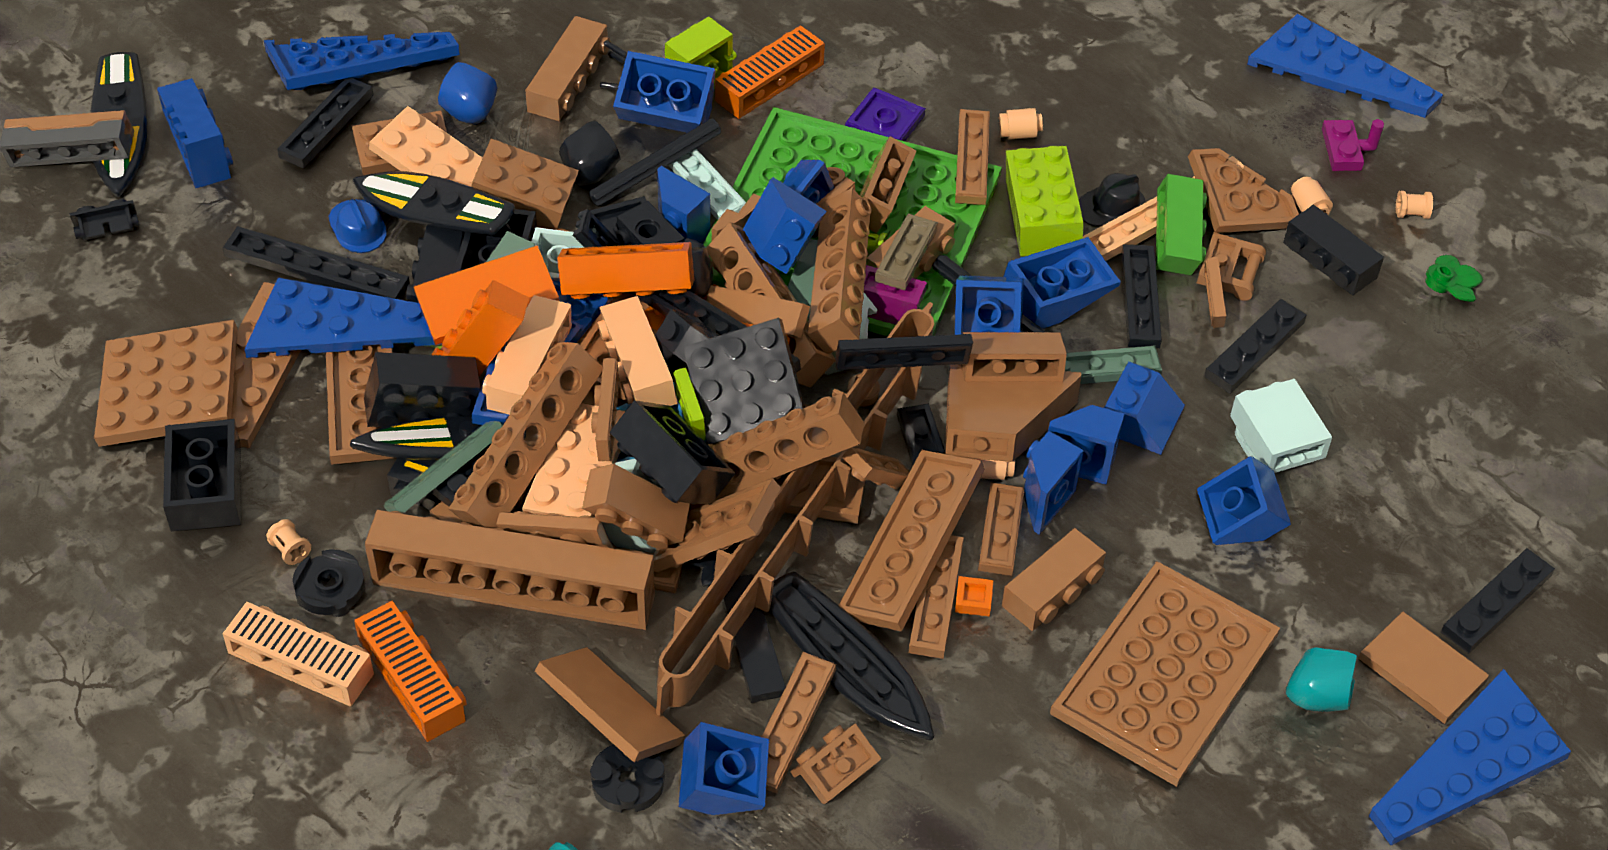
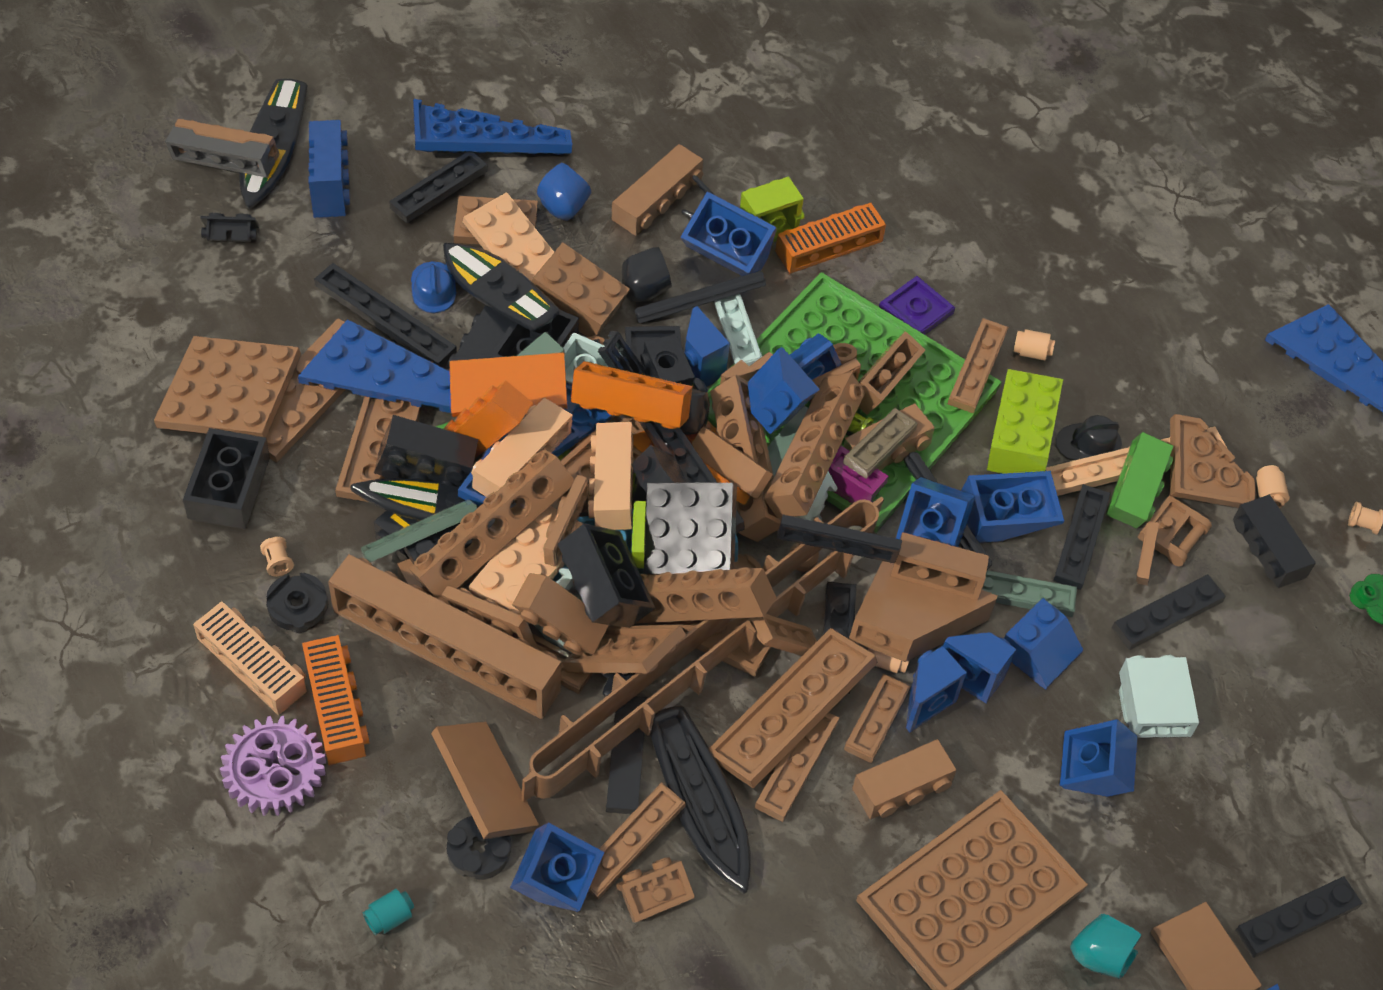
camera: 15 degrees right, 5 degrees up
orange plate [955,576,993,617] -> none
magenta plate [1322,119,1384,171] -> none
none -> lavender gear [220,716,326,816]

